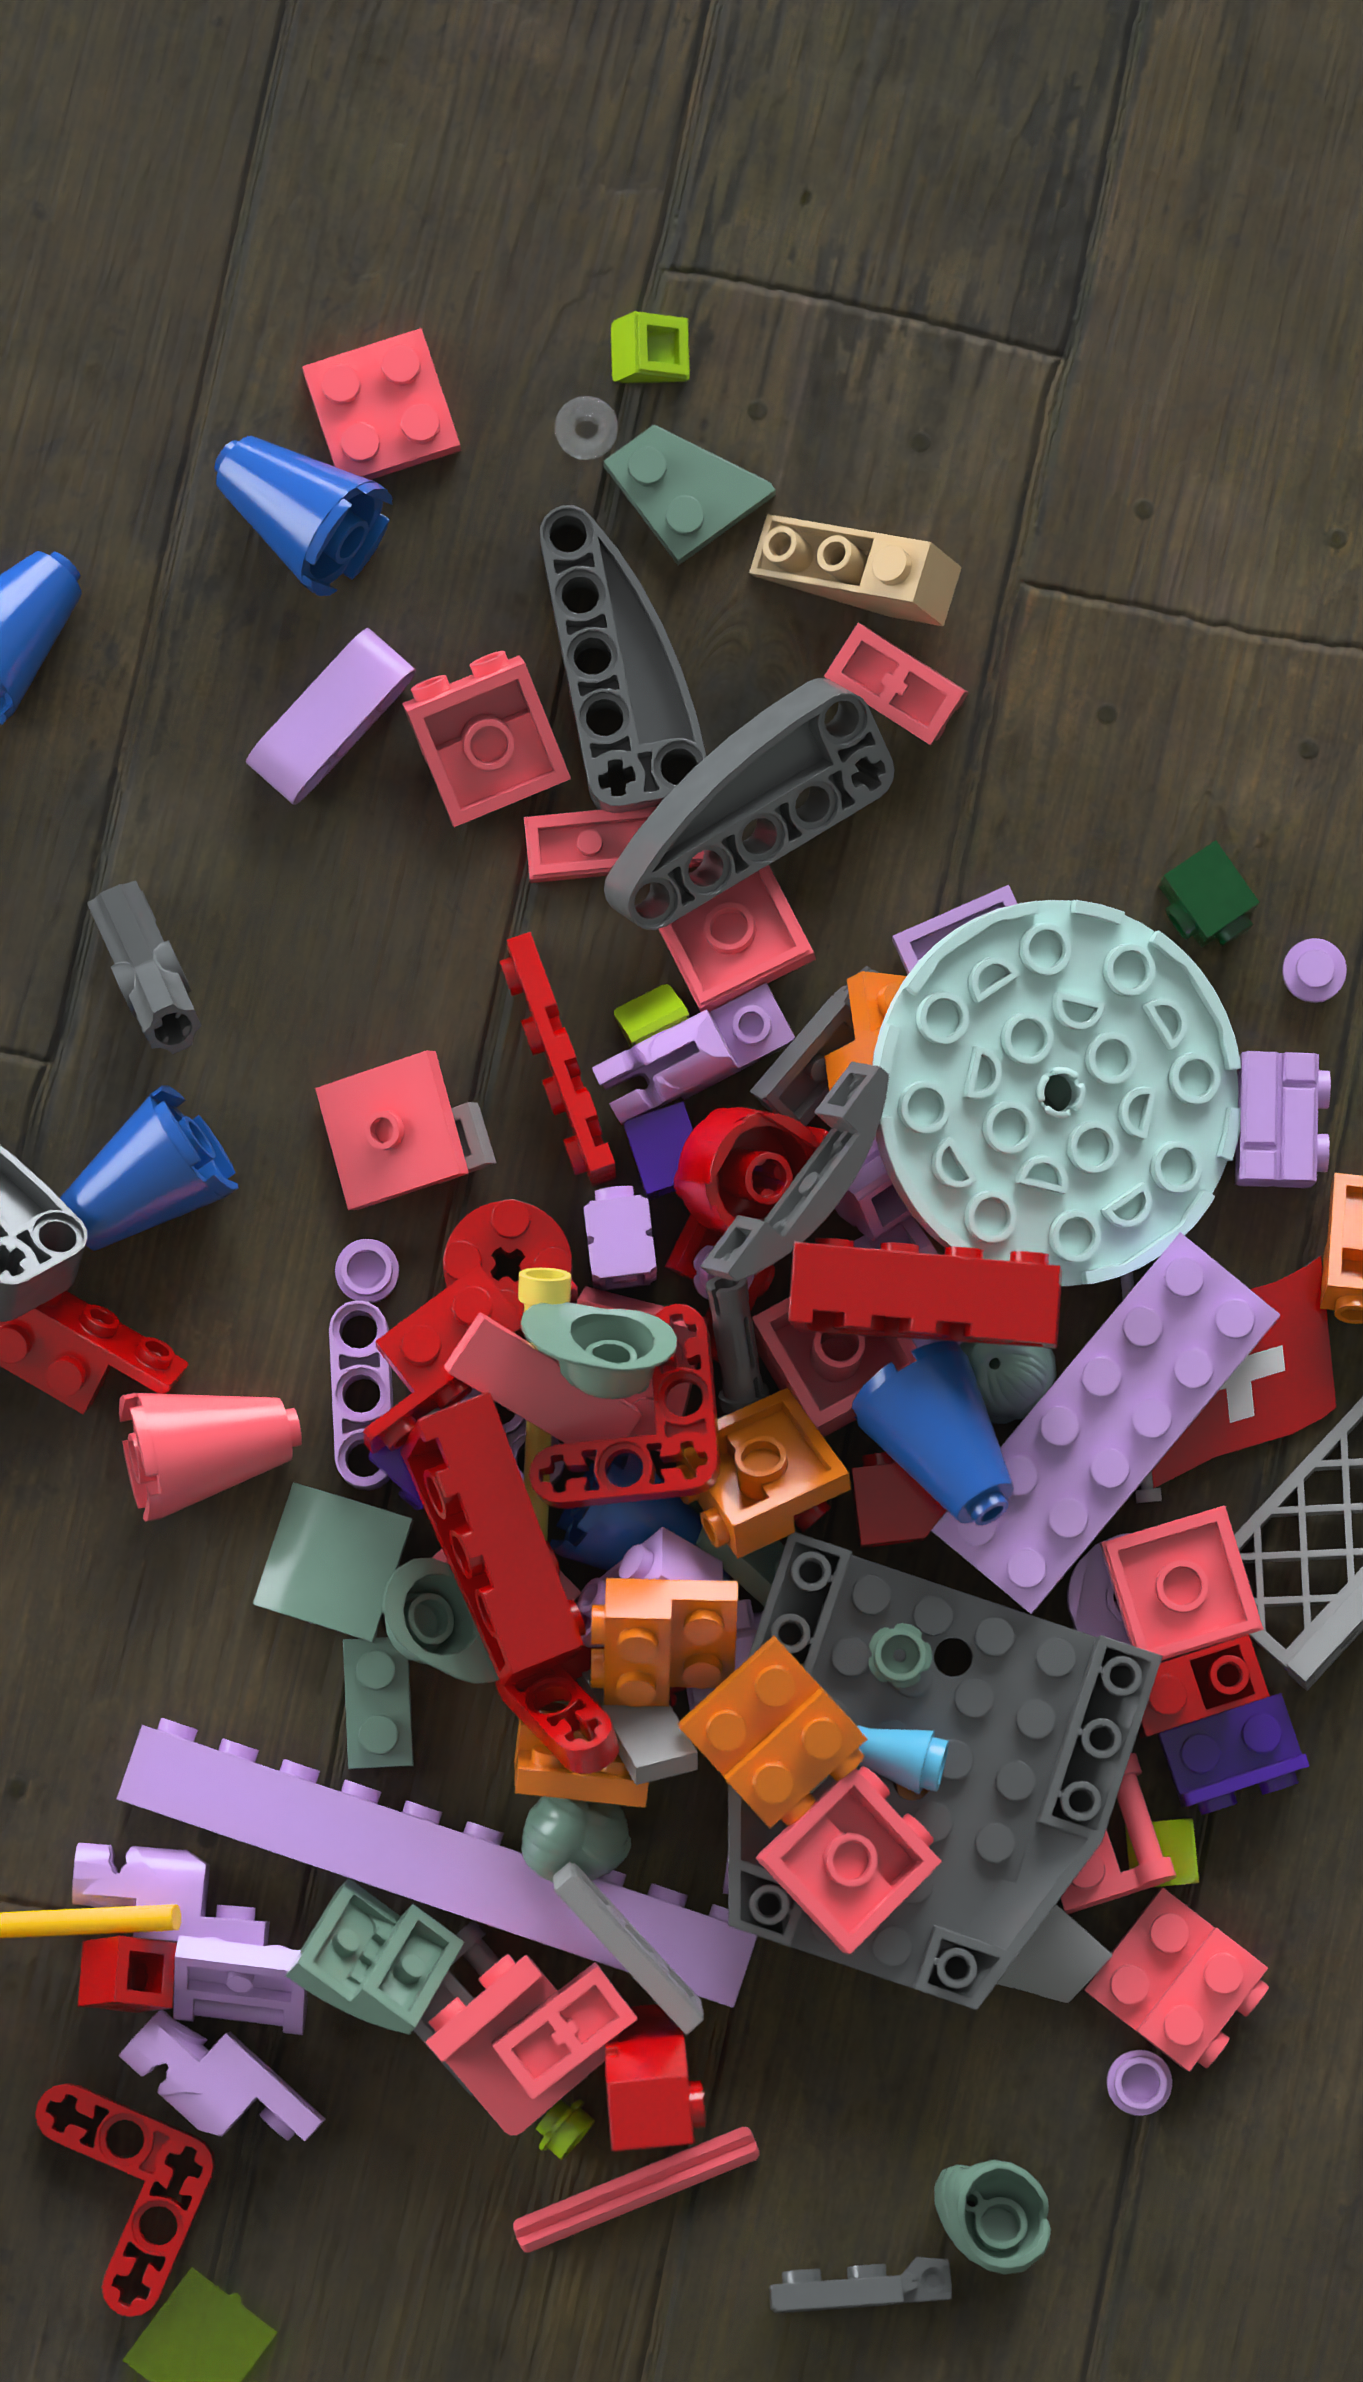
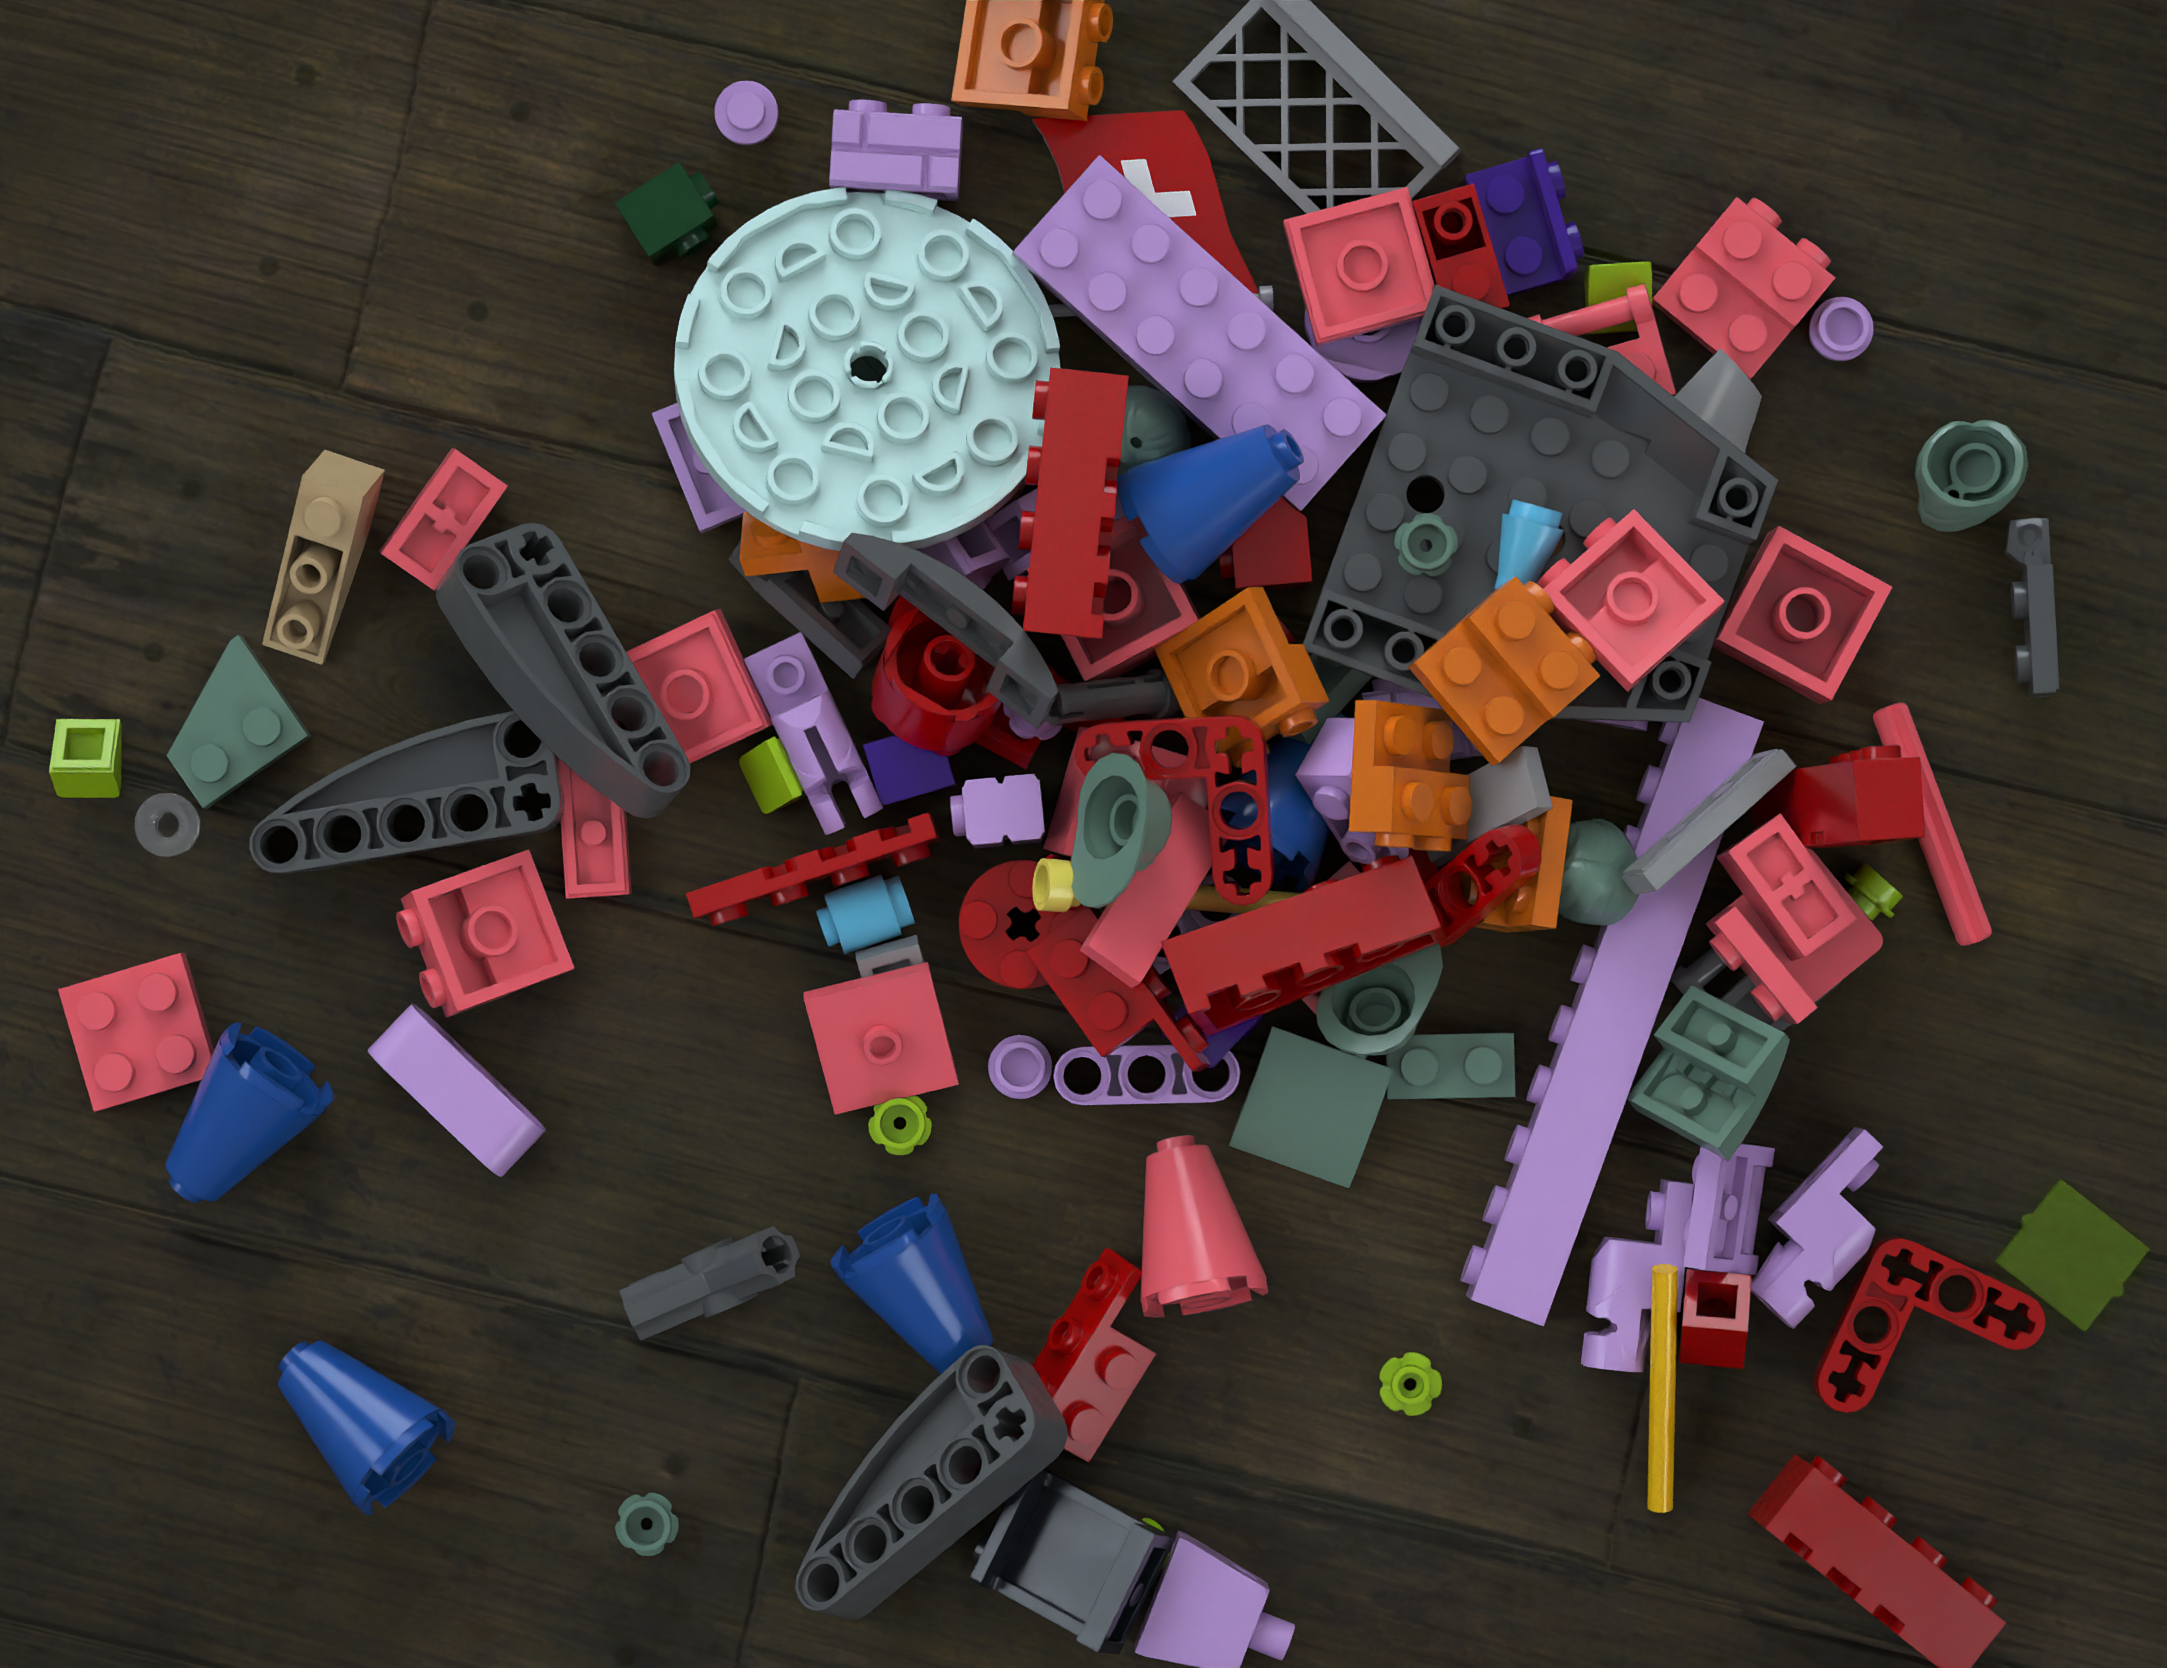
camera: 85 degrees left, 5 degrees up
none -> medium azure brick [816,875,915,955]
none -> lime plate [868,1095,932,1155]
none -> lime plate [1379,1352,1442,1416]
none -> coral brick [1712,526,1892,705]

